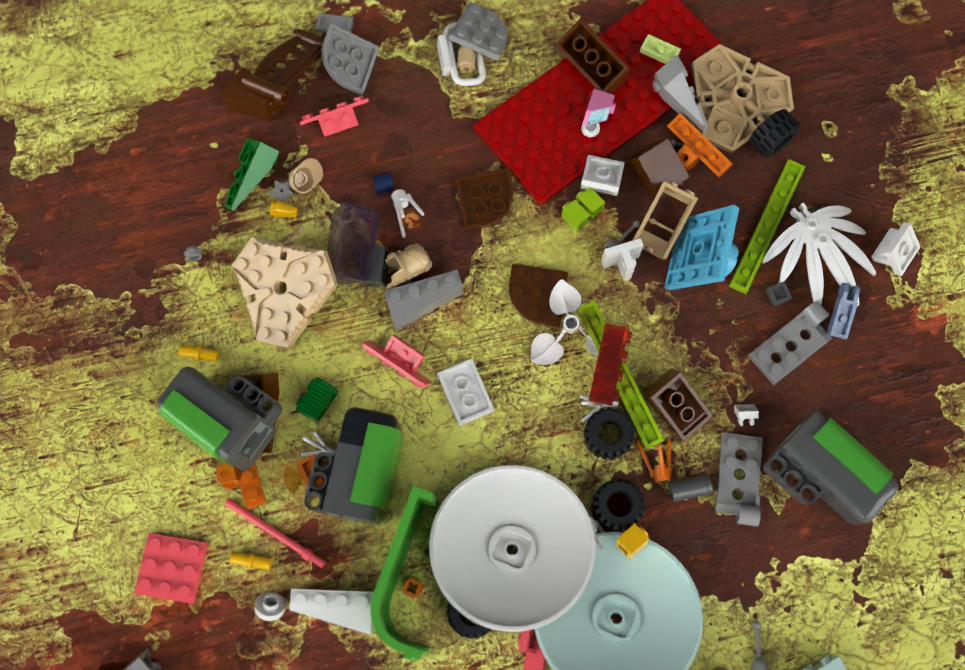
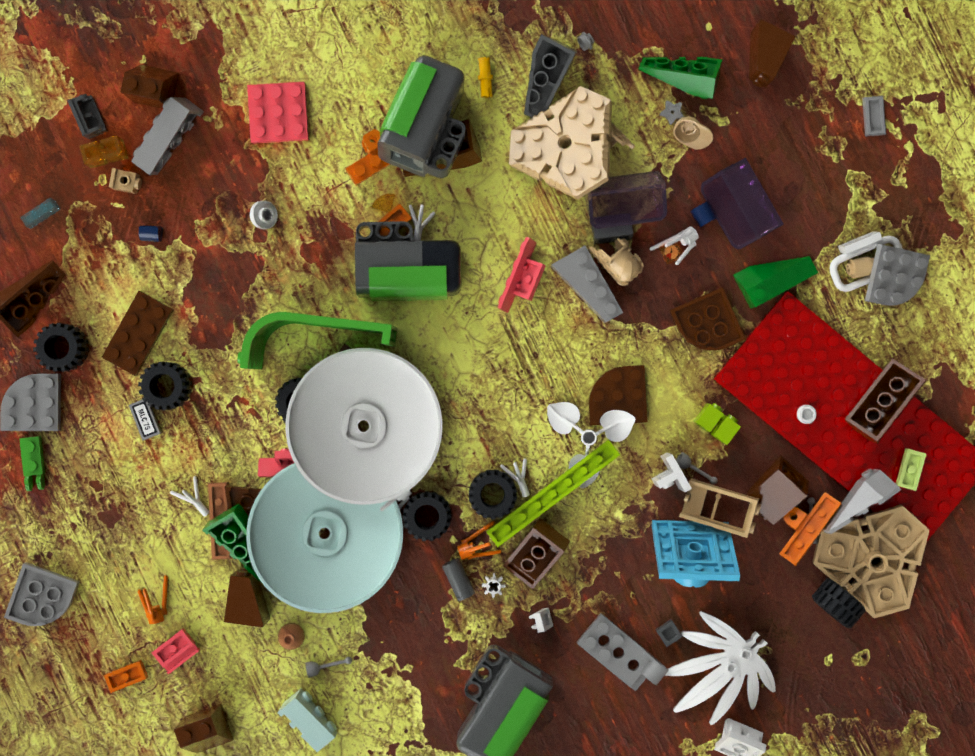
camera: 70 degrees right, 15 degrees up
coral bar [225,498,327,569] -> none
yellow pin [230,551,273,571] -> none
reddish brown piece [242,29,324,105] -> none
yellow cone [270,200,298,218] -> none
white wedge [289,589,374,635] -> none
green brick [296,377,339,424] -> none
coral bracket [300,96,369,137] -> none
light grey plate [322,23,380,96] -> none
orange bush [403,579,423,598] -> none
white tile [437,358,495,427] -> none
white bracket [581,155,625,196] -> none
bright pink slope [582,89,616,126] -> none
clear red wedge [589,320,632,406] -> none
yellow brick [615,523,649,560] -> none
light grey hinge [715,432,763,527] -> none
lime tile [729,159,806,294] -> none
sand blue hinge [826,283,860,340] -> none
none -> white gear [482,573,506,598]
none -> dark grey wedge [524,34,578,118]
none -> clear purple windscreen [701,158,784,249]
none -> green wedge [733,256,818,309]

